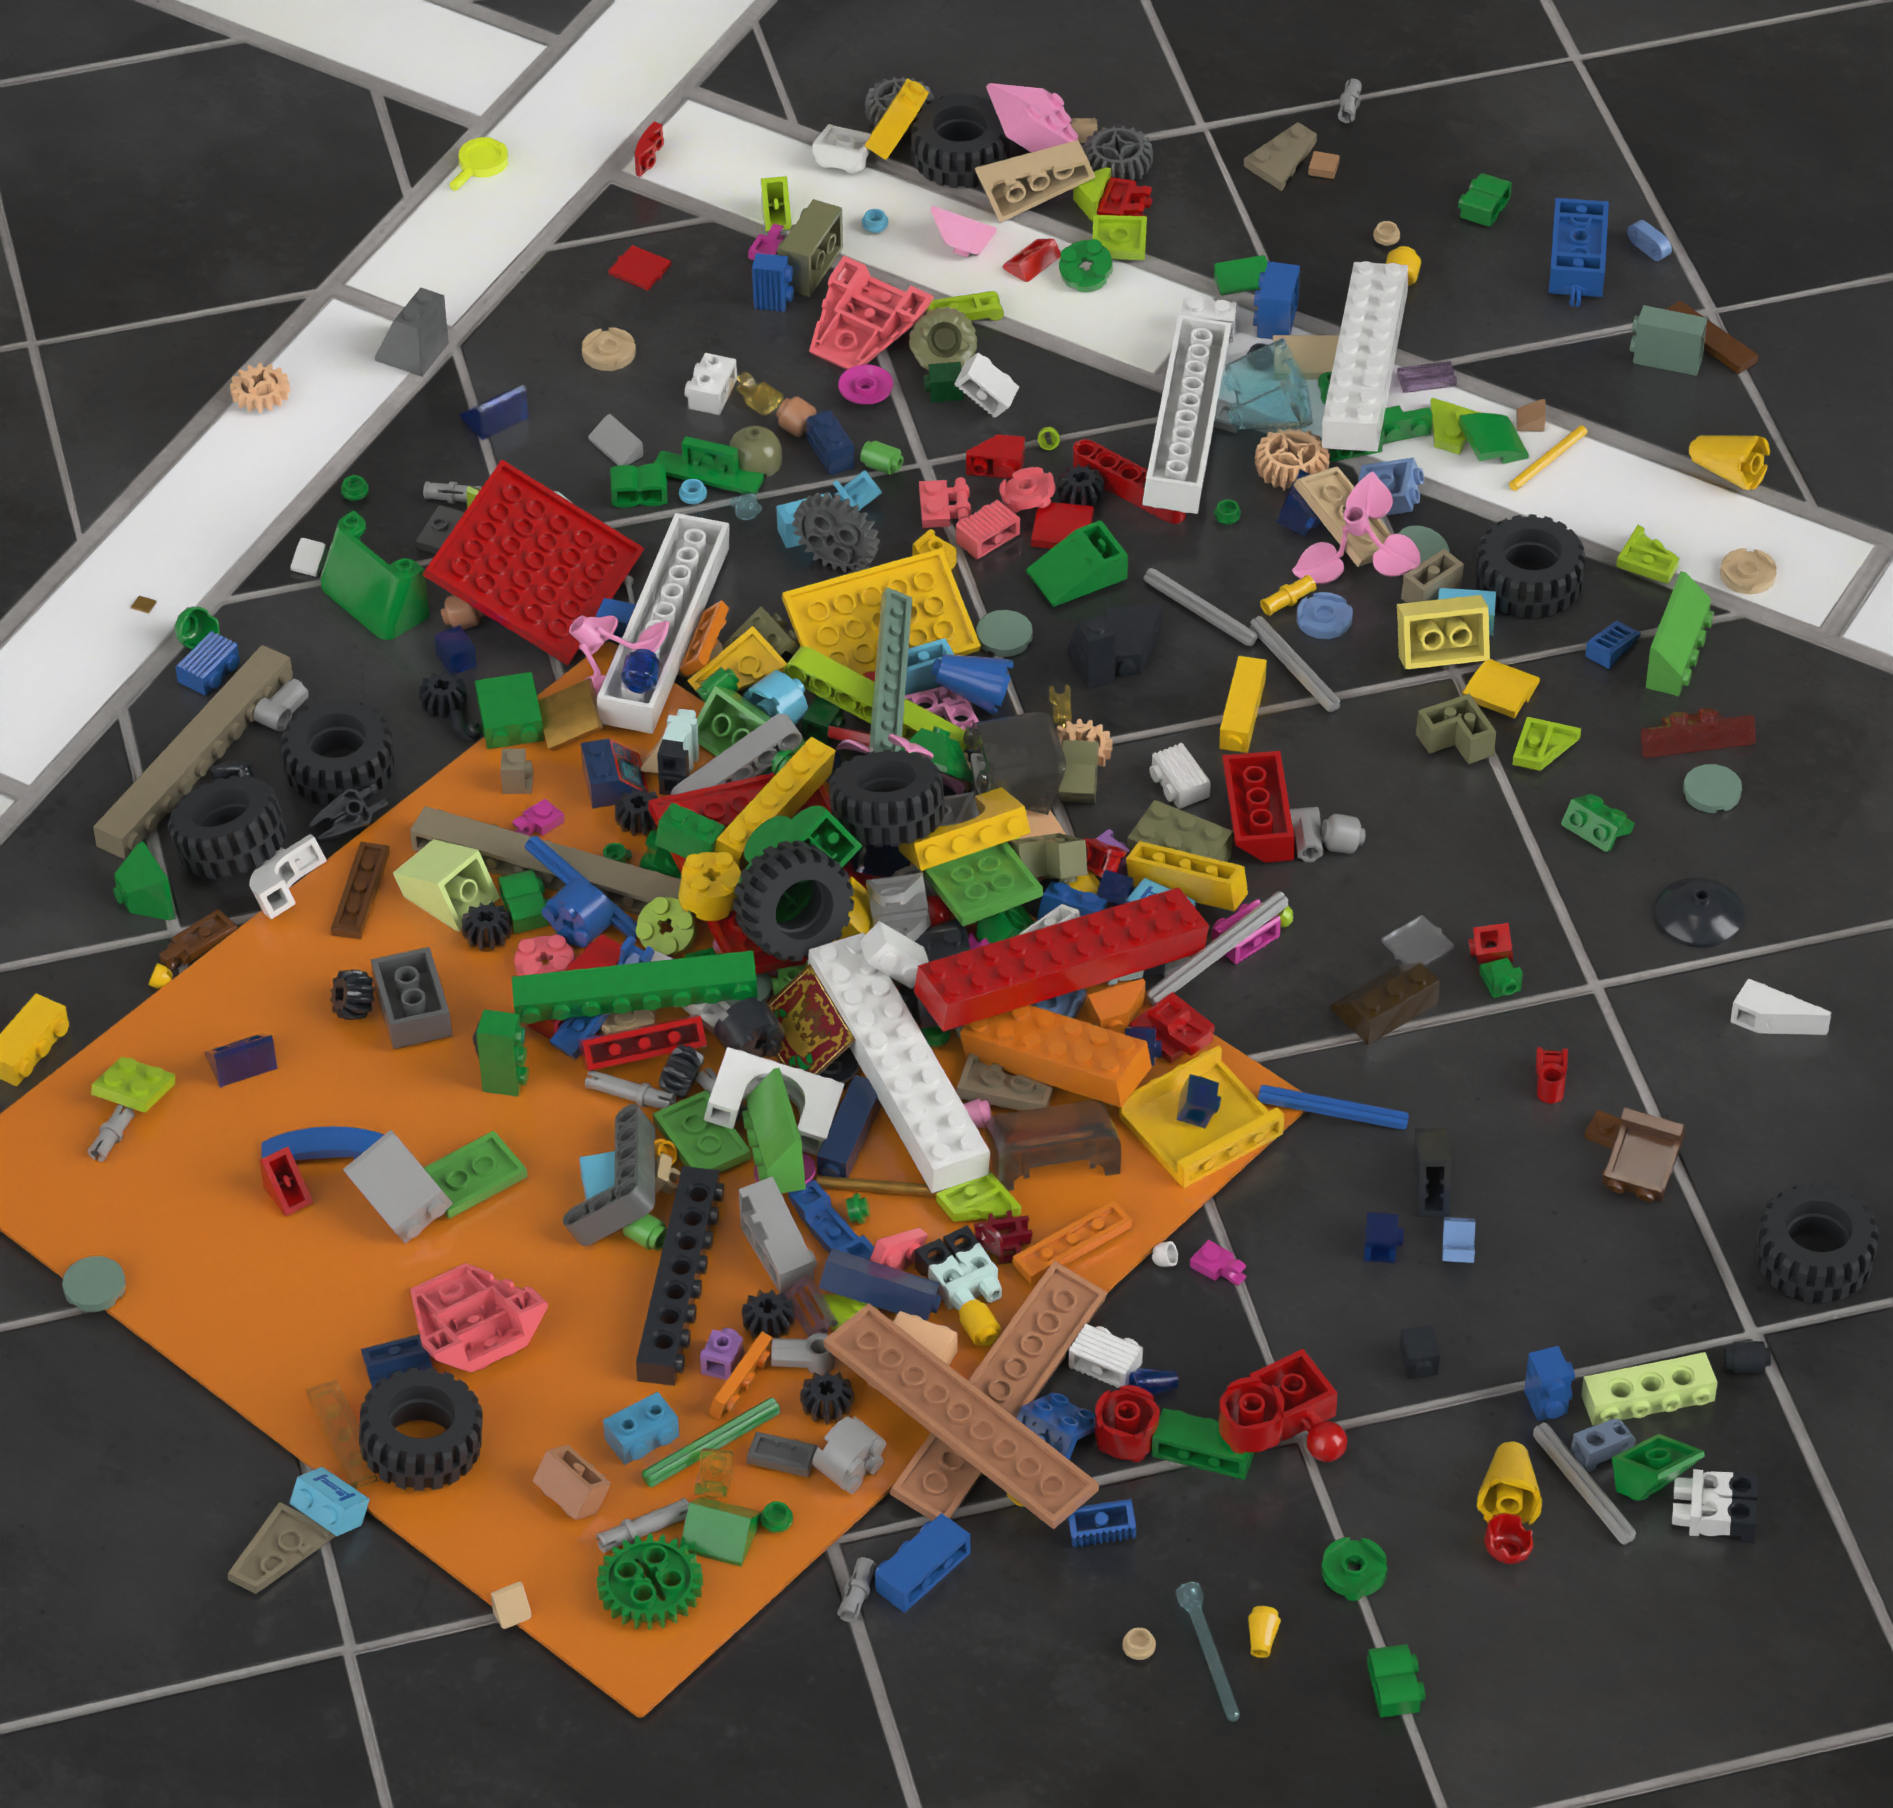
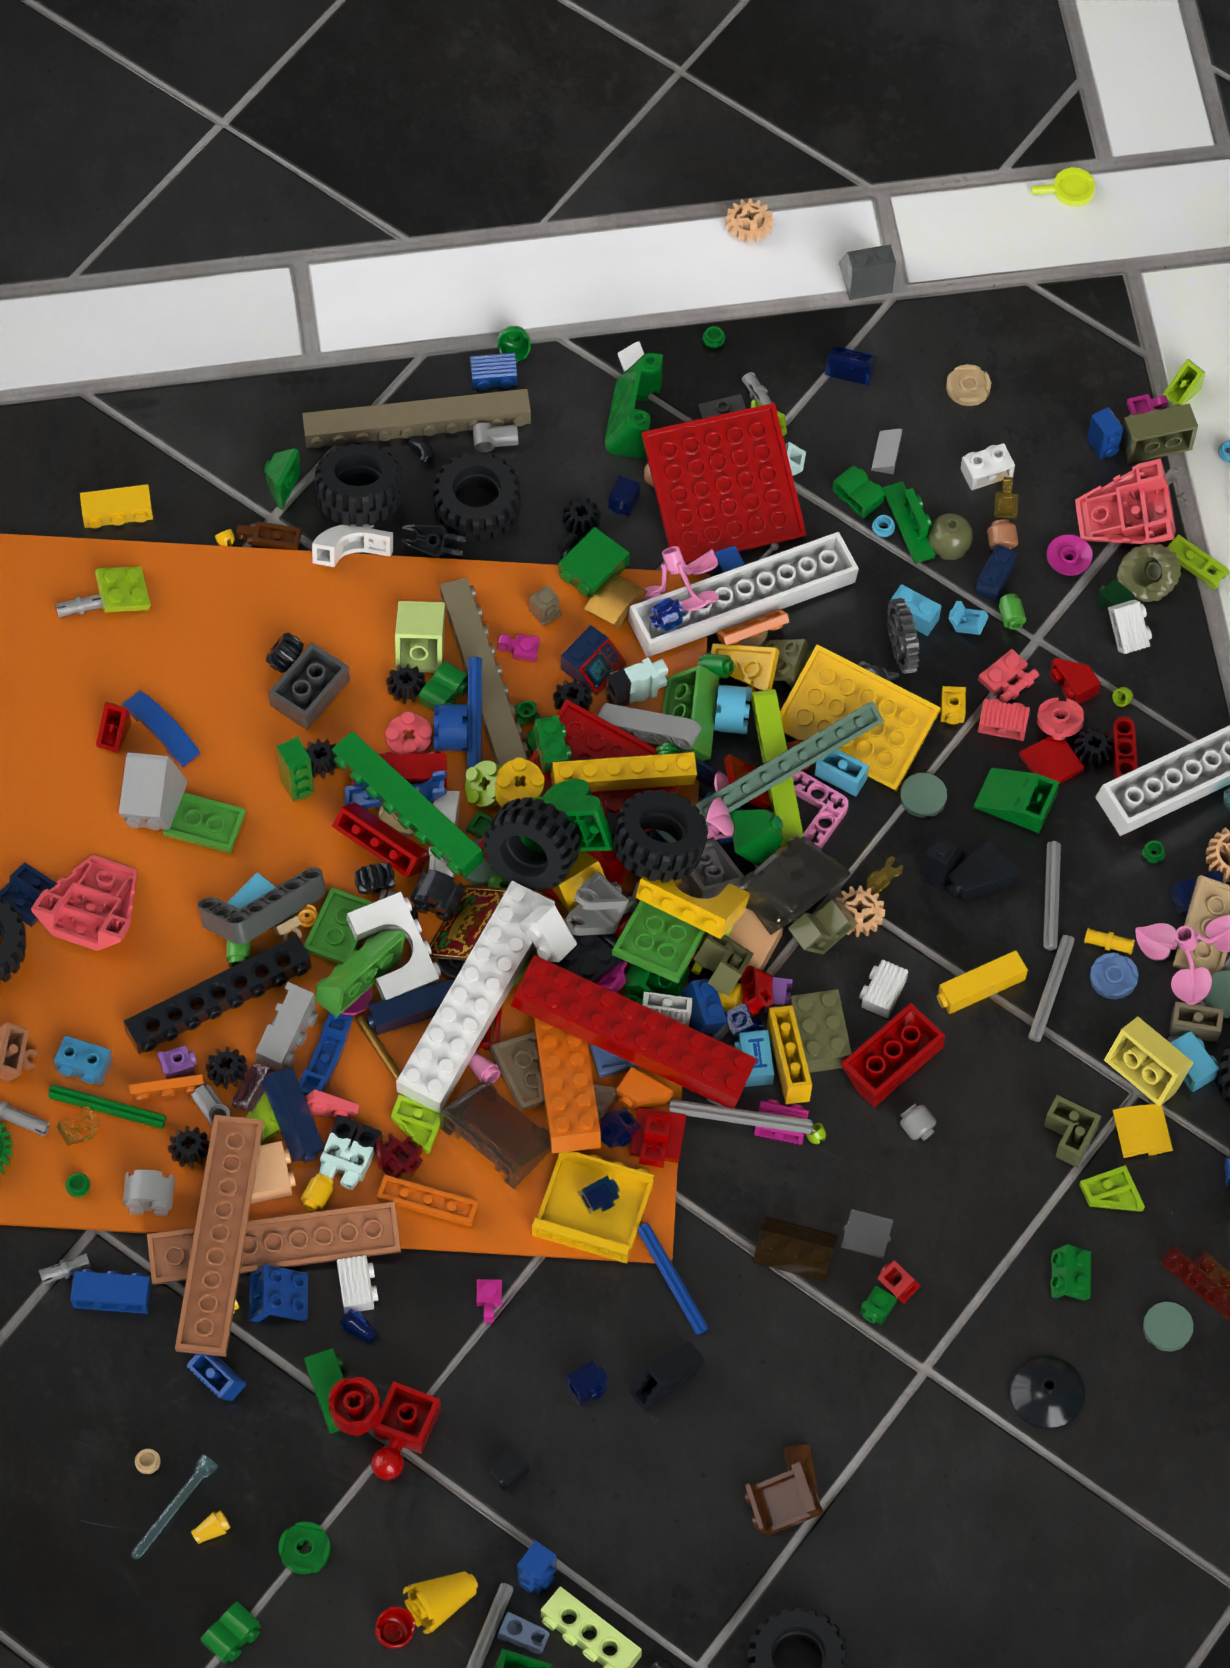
camera: 50 degrees right, 15 degrees up
pearl gold window [131,595,157,614] -> none
clear blue slope [205,1033,278,1087] -> none
reddish brown tile [331,842,390,939] -> none
light grey pin [585,1070,676,1109] -> none
red piece [608,245,672,290] -> none
red slope [634,121,664,177] -> none
green slope [680,1497,761,1567] -> none
clear light blue plate [730,493,762,520] -> none
dark grey plate [747,1432,818,1477] -> none
dark green brick [802,696,846,746] -> none
green plate [846,1193,870,1224] -> none
blue cone [931,654,1013,715] -> none
red brick [1095,1385,1160,1462] -> none
white hinge [1152,1241,1178,1267] -> none
light grey piece [1290,807,1323,862] -> none
medium blue slope [1442,1217,1476,1263] -> none
red piece [1536,1047,1568,1104] -> none
white slope [1730,979,1831,1035] -> none

